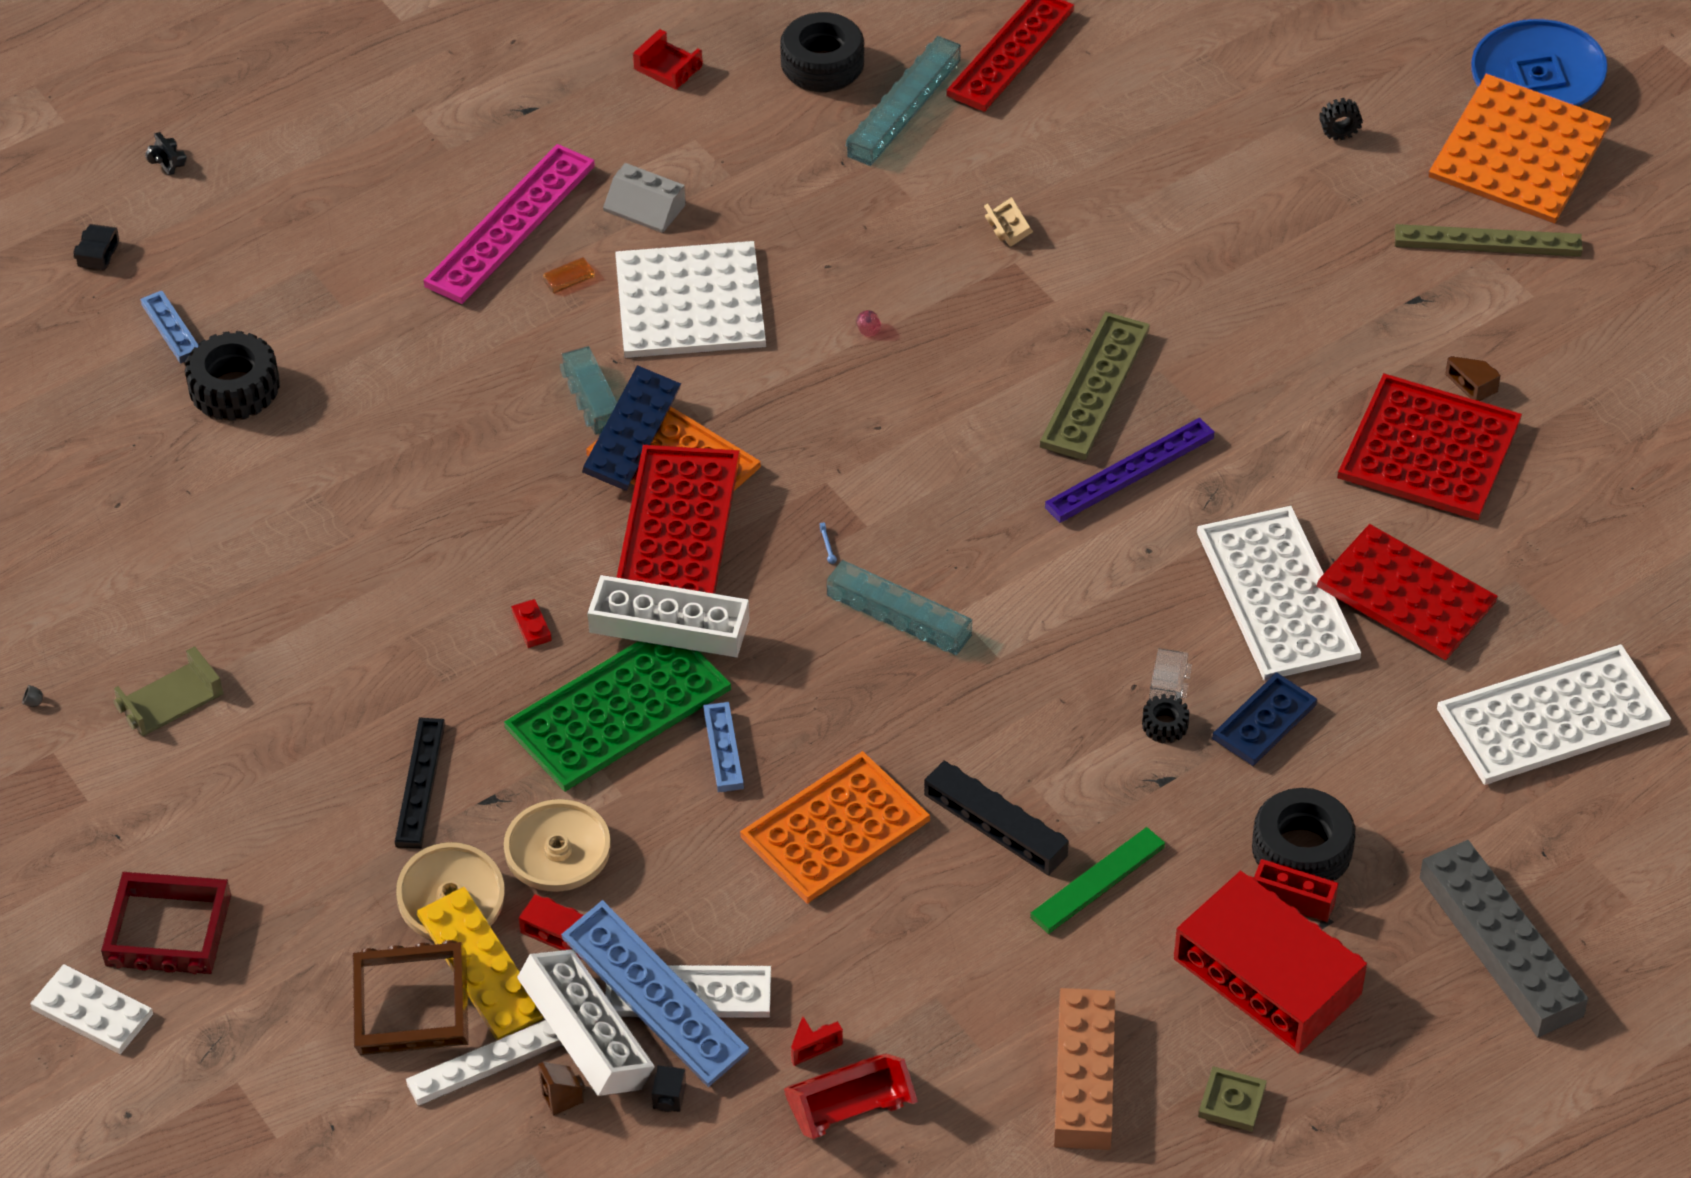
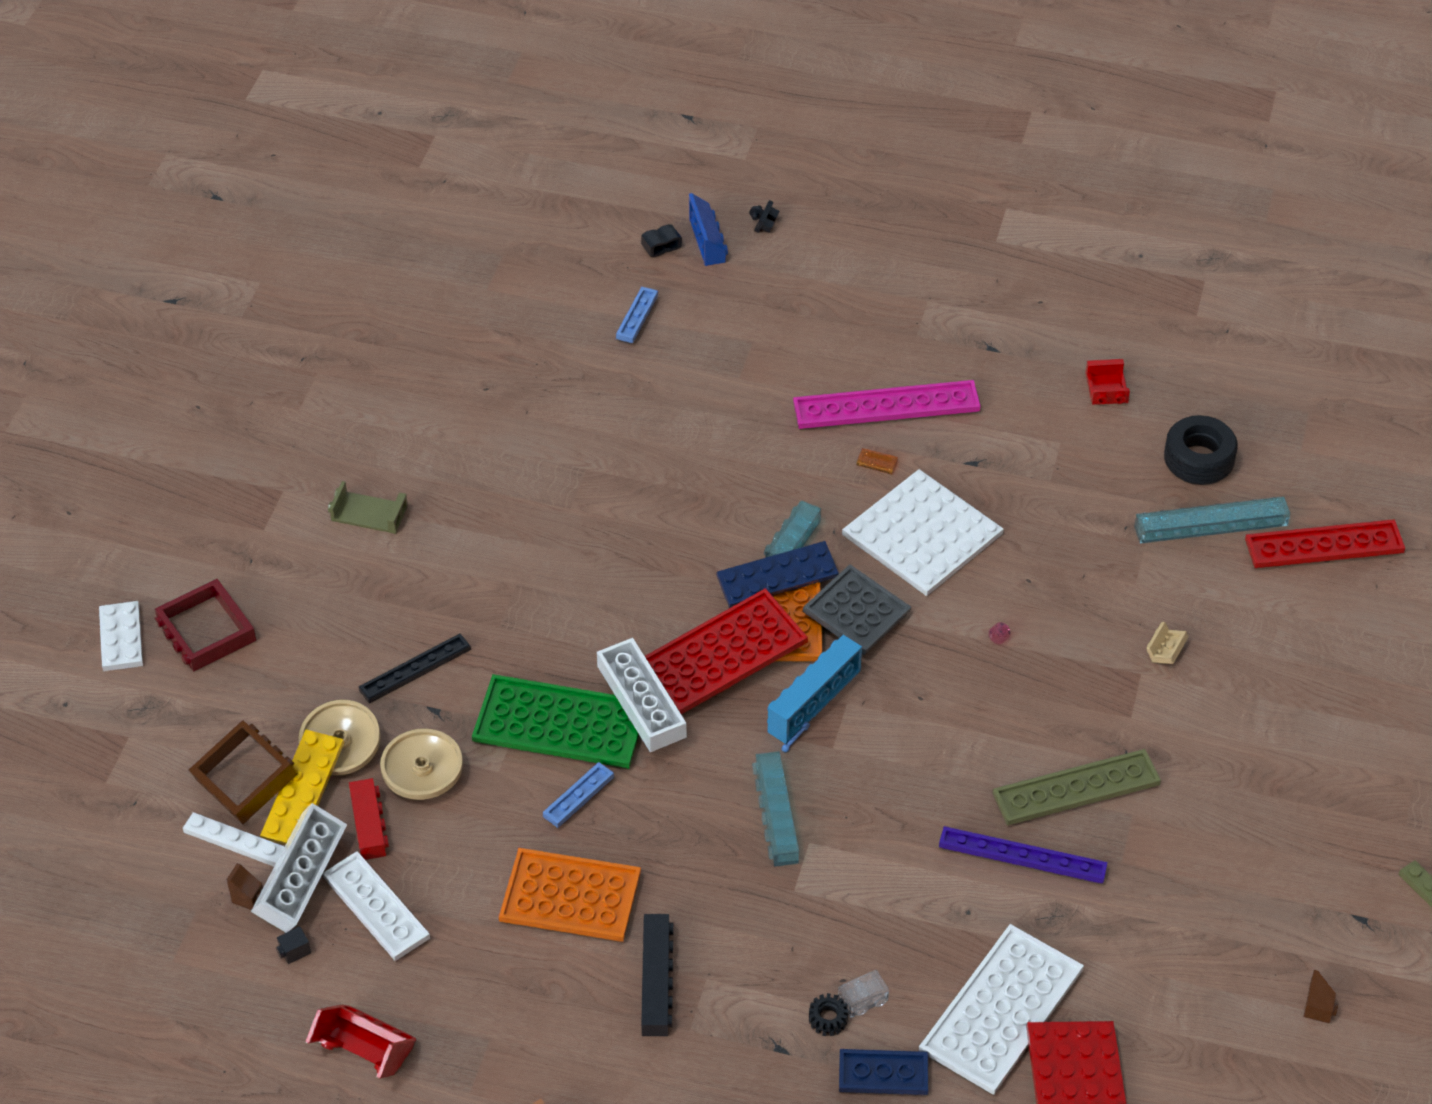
camera: 50 degrees right, 0 degrees up
dark grey hinge [22,685,43,707] -> none
black tyre [185,331,280,421] -> none
red plate [511,599,552,648] -> none
medium blue plate [562,900,749,1087] -> none
light grey slope [603,163,686,233] -> none
red slope [791,1017,843,1066] -> none
green tile [1030,827,1165,934] -> none
red plate [1337,373,1522,521] -> none
none -> blue slope [689,193,728,266]
none -> dark azure brick [767,635,862,744]
none -> dark grey plate [802,564,911,655]

